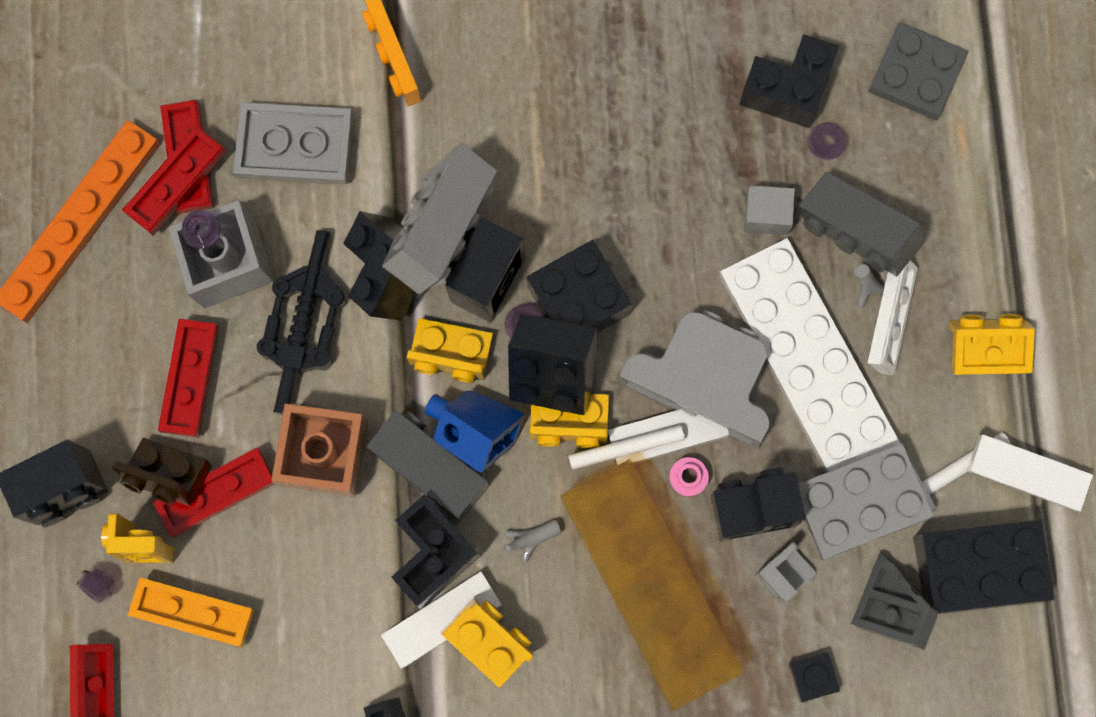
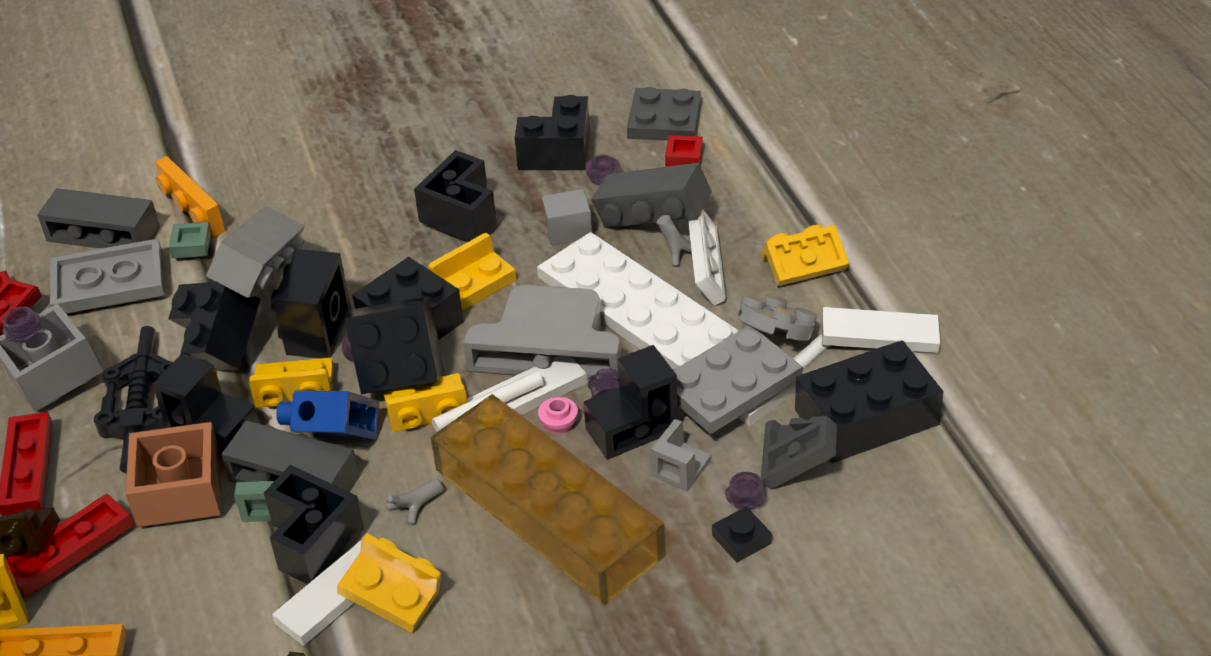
camera: 20 degrees left, 35 degrees down
none -> dark grey brick [37,188,160,249]
none -> black brick [152,353,259,460]
none -> sand green plate [169,222,212,258]
none -> sand green plate [234,481,274,522]
none -> black brick [414,150,497,241]
none -> yellow bracket [428,233,517,311]
none -> clear purple plate [588,369,619,397]
none -> red tile [665,135,703,167]
none -> clear purple plate [725,472,767,510]
none -> light grey plate [738,294,817,341]

